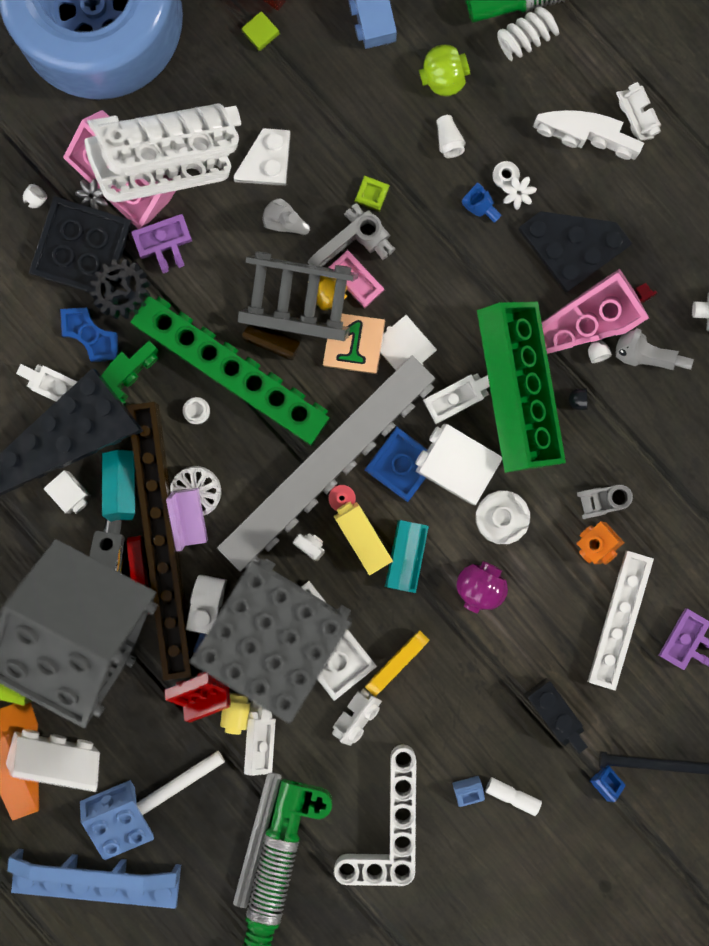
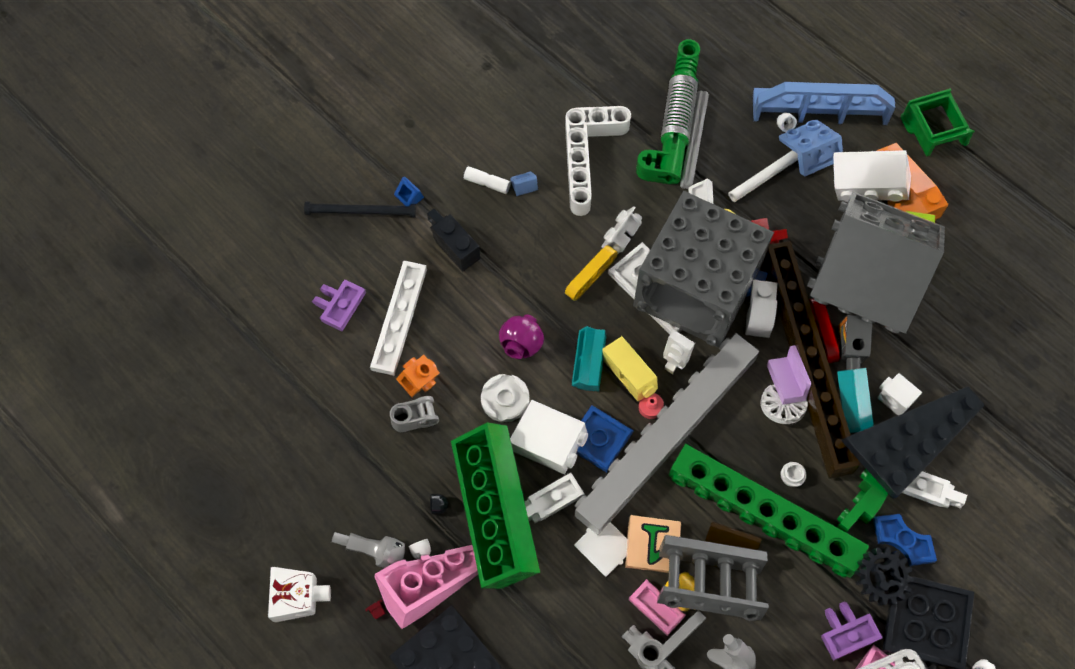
camera: 175 degrees right, 20 degrees down
none -> white hinge [777,112,797,132]

